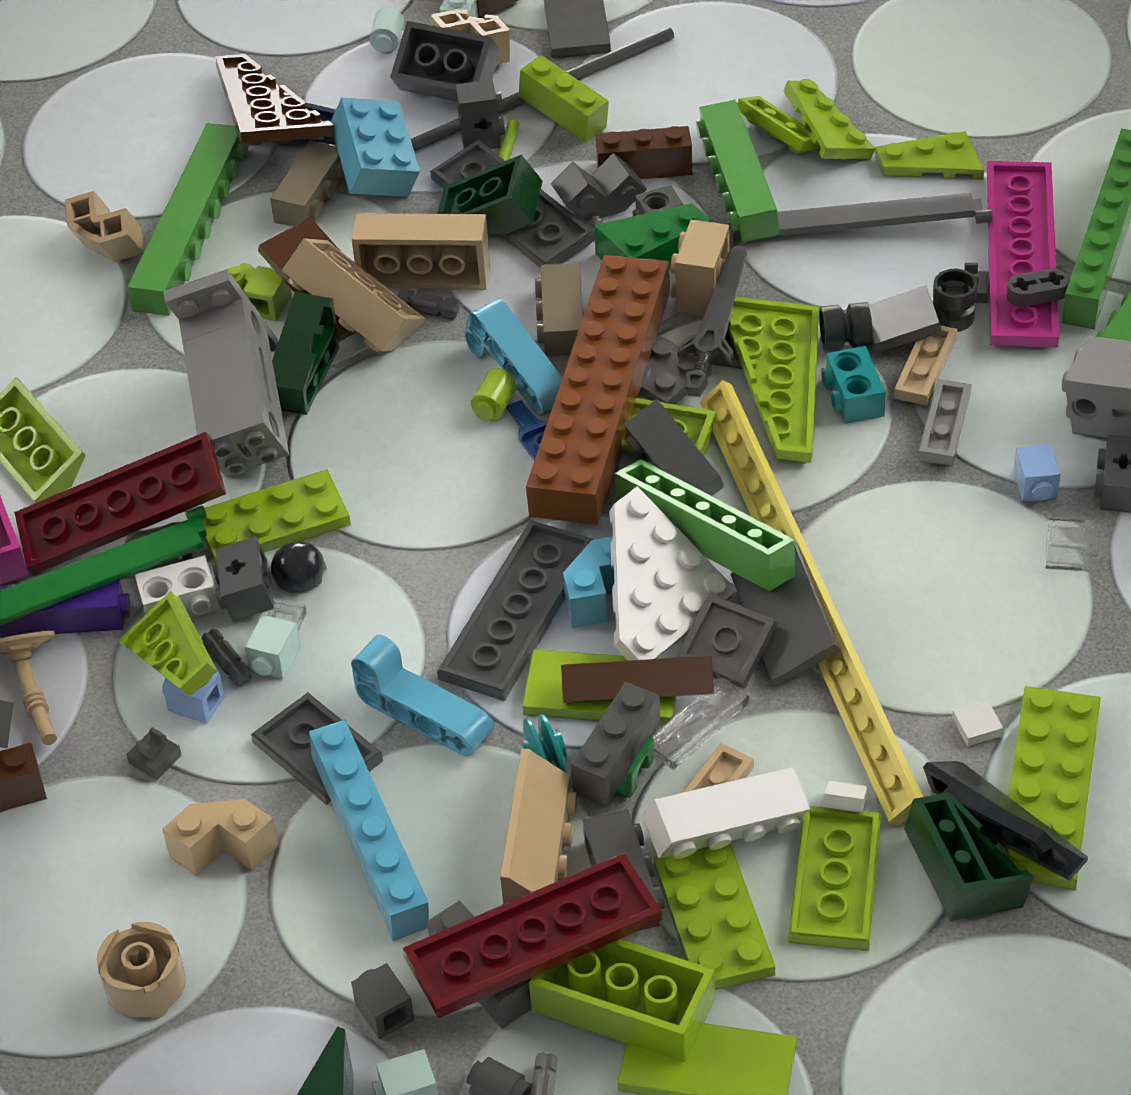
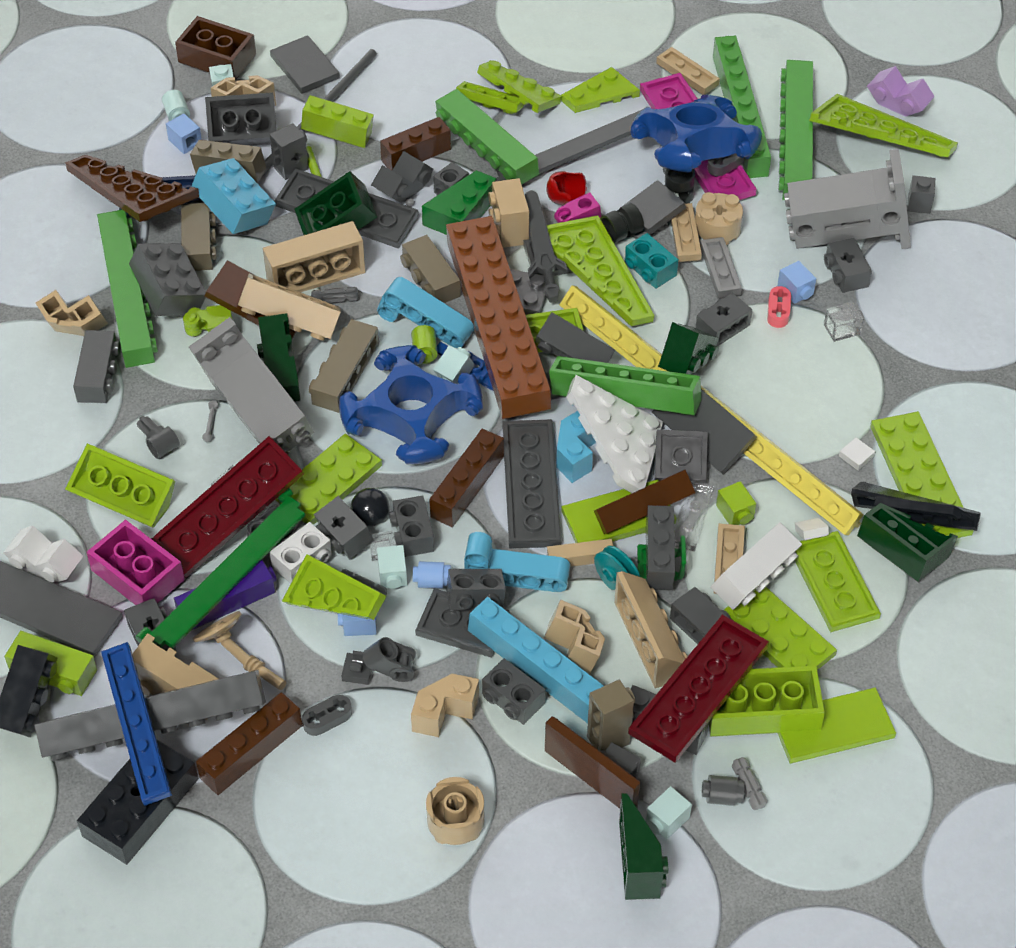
camera: 30 degrees left, 5 degrees up
none -> dark grey brick [73,330,121,403]
none -> dark grey brick [129,243,206,316]
none -> dark grey axle [137,416,180,459]
none -> light blue brick [166,114,202,154]
none -> dark tan brick [190,140,266,183]
none -> light grey hinge [202,400,219,442]
none -> dark grey beam [302,695,352,736]
none -> dark tan brick [309,319,379,413]
none -> blue piece [339,345,483,464]
none -> dark grey piece [362,637,416,682]
none -> dark grey brick [389,495,434,557]
none -> light blue brick [413,561,451,589]
none -> reddish brown brick [430,428,504,528]
none -> light aqua brick [433,345,475,384]
none -> dark grey brick [446,569,506,610]
none -> dark grey brick [482,658,546,725]
none -> tan brick [544,600,605,675]
none -> reddish brown tile [545,716,640,809]
none -> red hair [546,171,587,205]
none -> tan piece [547,539,613,567]
none -> dark pink leg [554,192,601,223]
none -> dark tan brick [587,679,635,751]
none -> blue piece [631,94,762,172]
none -> tan plate [656,47,720,95]
none -> dark green wedge [658,322,719,374]
none -> tan brick [695,192,743,245]
none -> dark grey brick [696,293,752,346]
none -> lime brick [716,481,756,525]
none -> coral beam [767,286,791,328]

